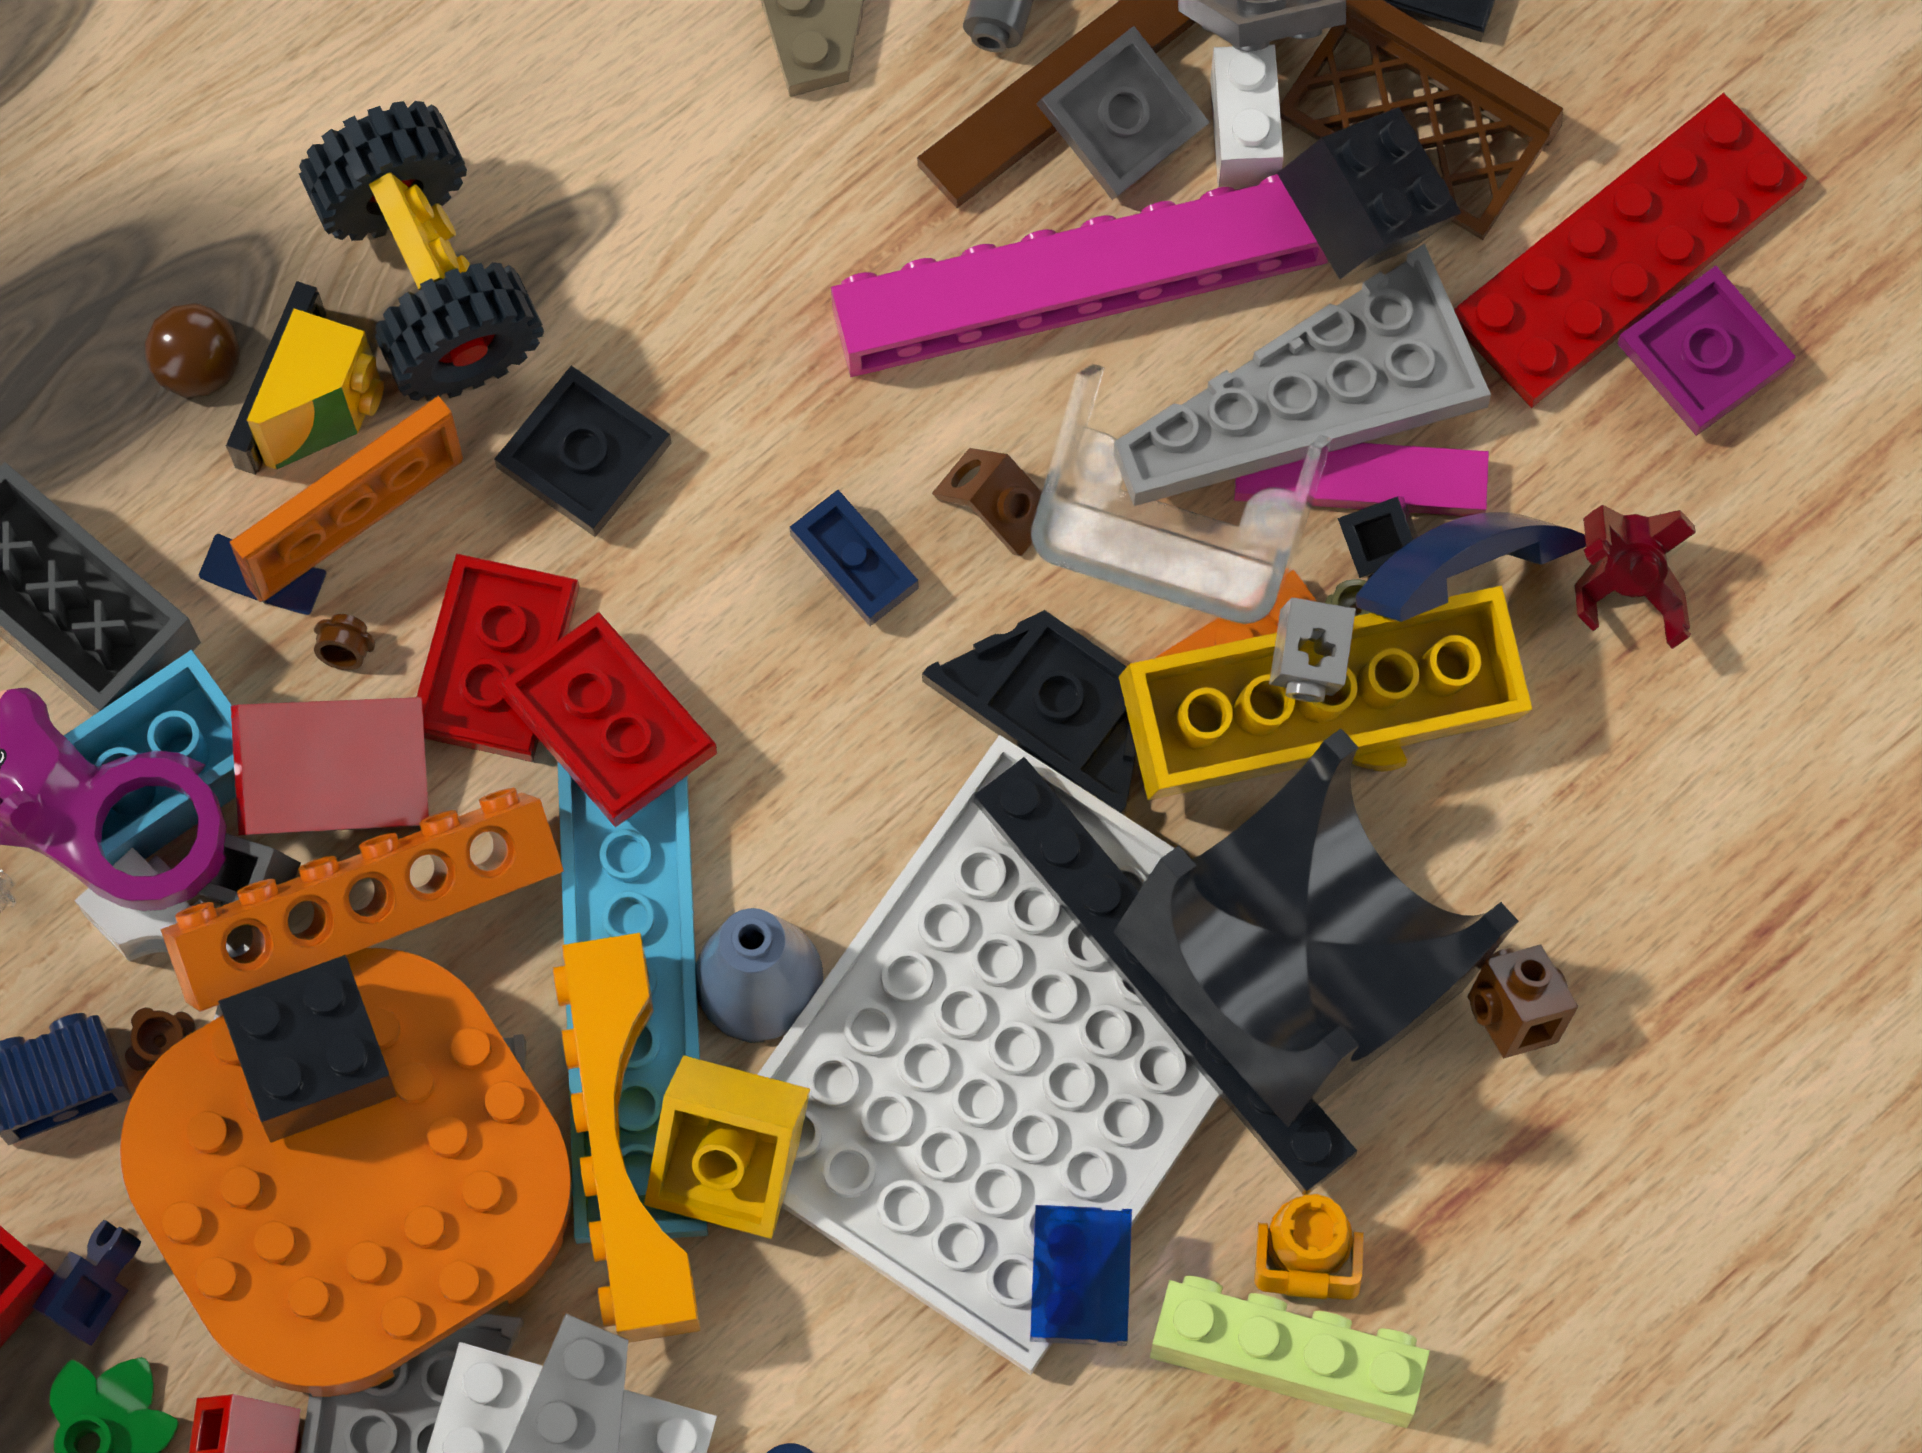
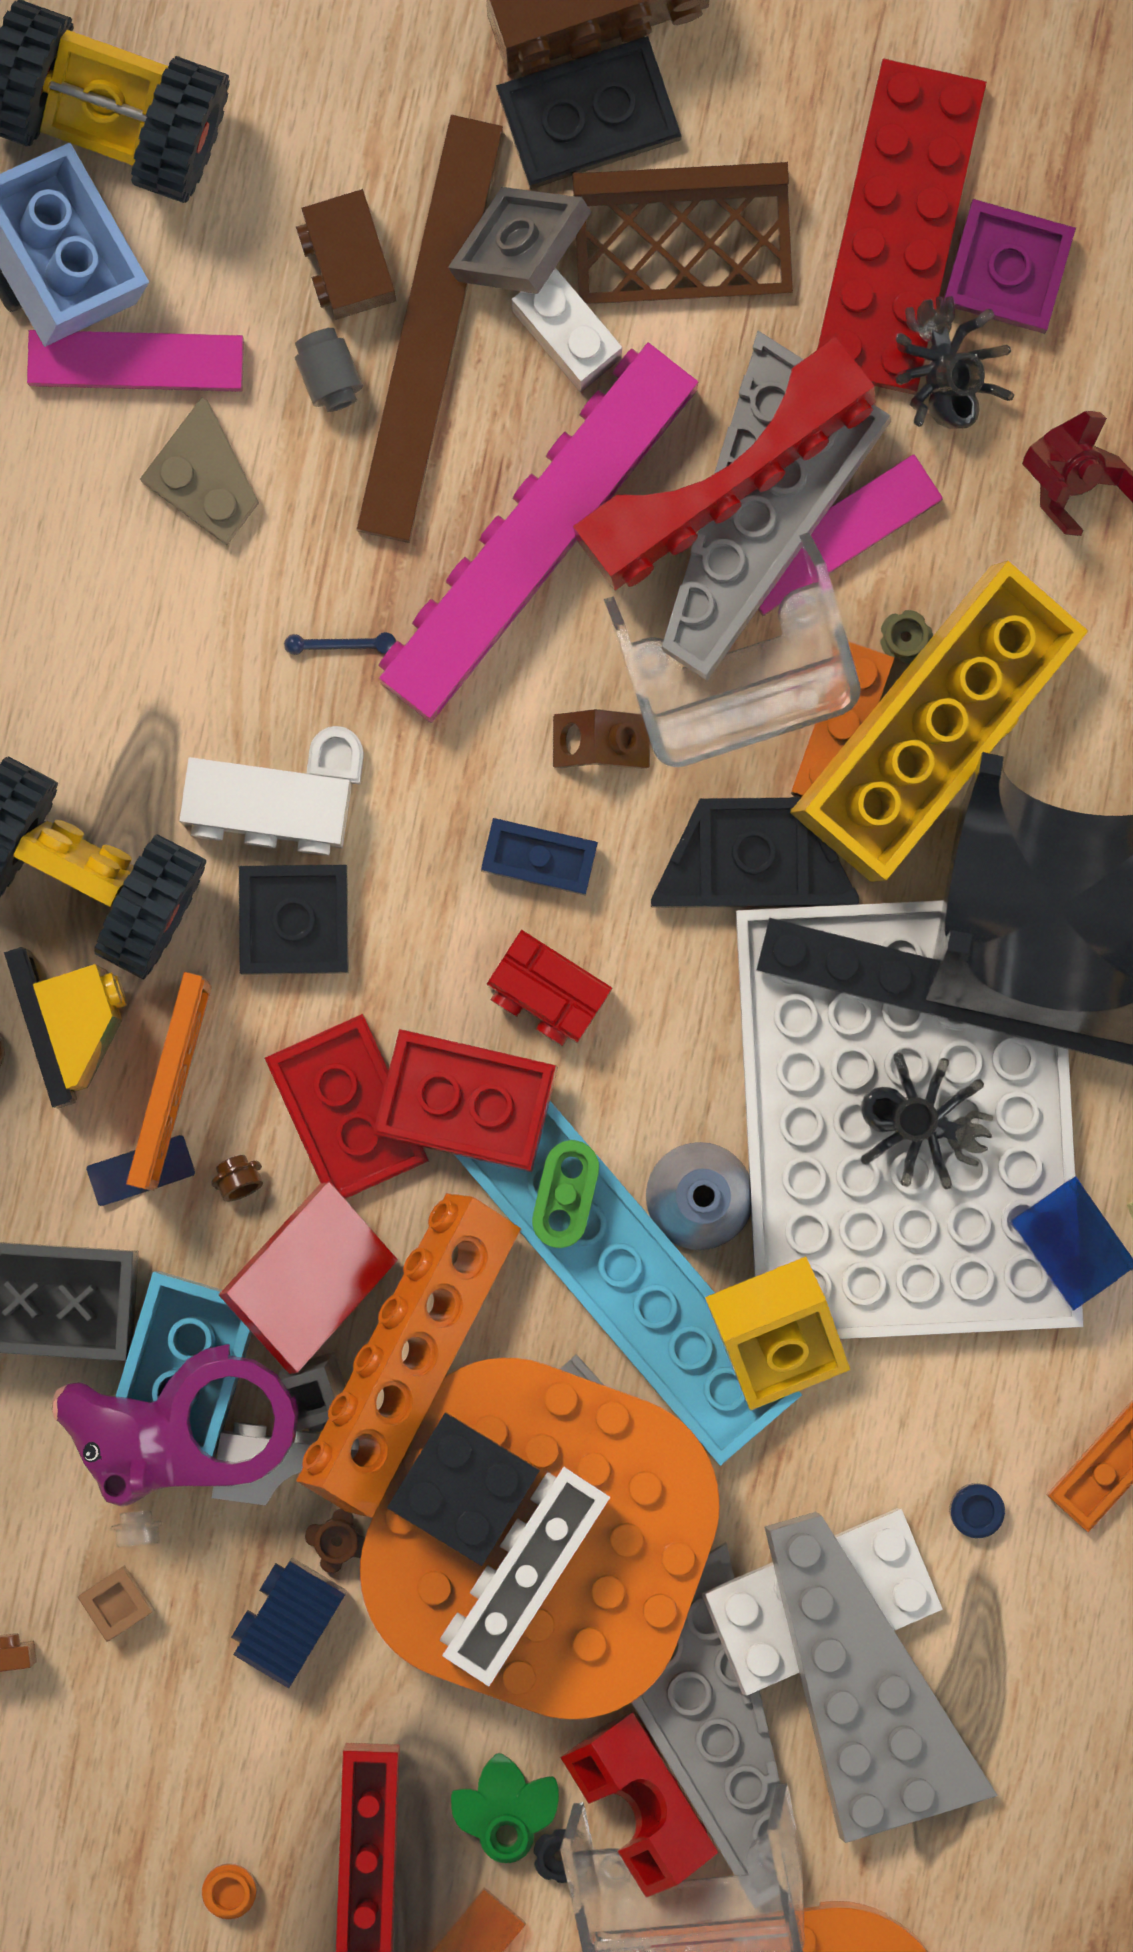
camera: 40 degrees left, 15 degrees up
dark blue plate [32,1220,141,1346] -> none
light orange arch [553,933,701,1343] -> none
flat silver plate [1036,26,1210,200] -> none
light grey brick [1269,597,1356,702] -> none
black brick [1277,107,1461,279] -> none
black brick [1338,496,1418,578] -> none
dark blue slope [1356,512,1586,622] -> none
none -> white brick [179,757,352,856]
none -> dark blue hinge [284,632,396,655]
none -> white tile [306,726,364,784]
none -> white brick [439,1467,610,1686]
none -> red brick [487,929,613,1046]
none -> bright green plate [532,1140,599,1248]
none -> red arch [573,337,876,591]
none -> animal [860,1052,993,1190]
none -> animal [895,296,1014,429]

